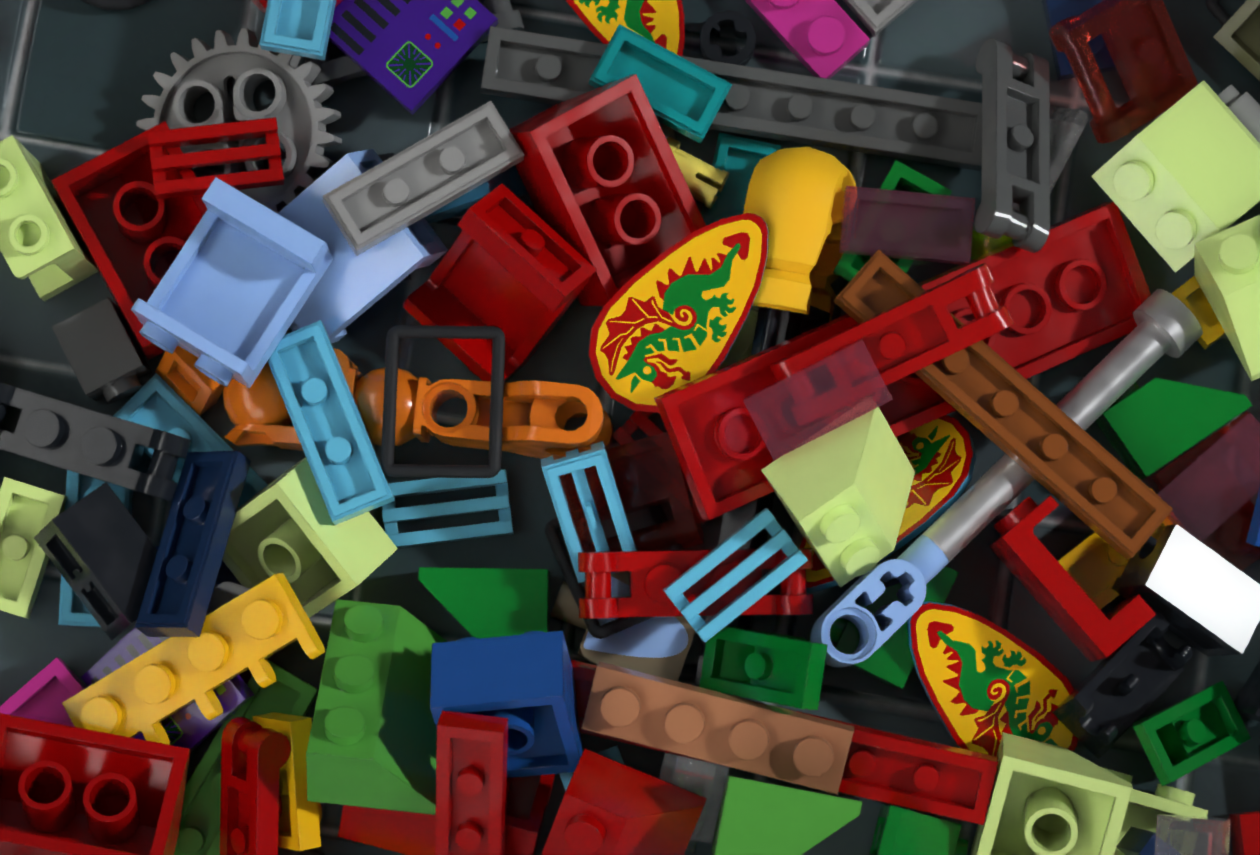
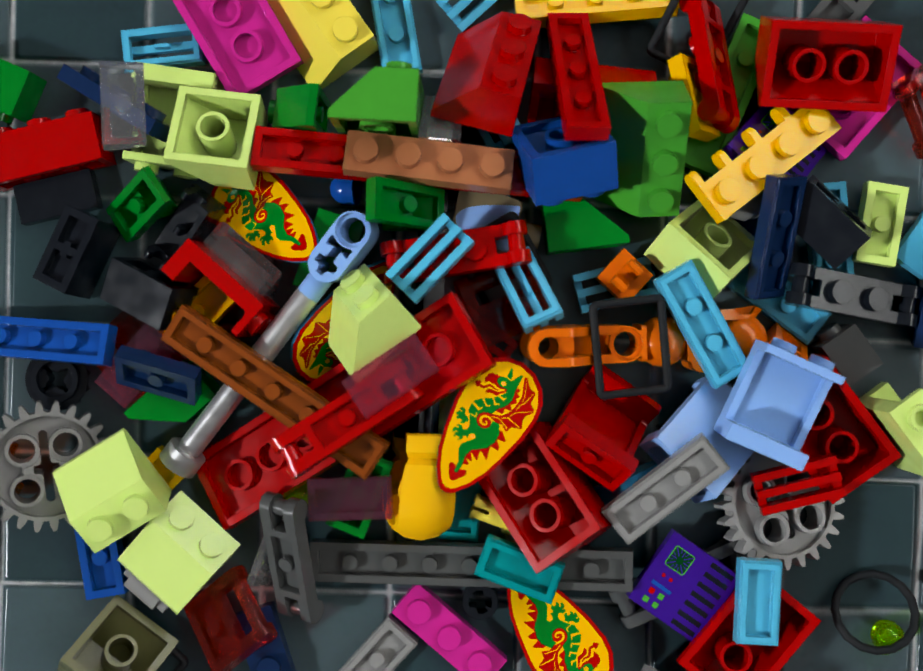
camera: 170 degrees right, 5 degrees up
none -> dark blue plate [114,345,202,406]
none -> clear slope [203,222,282,297]
none -> blue hinge [330,179,361,205]
none -> orange tile [595,248,654,299]

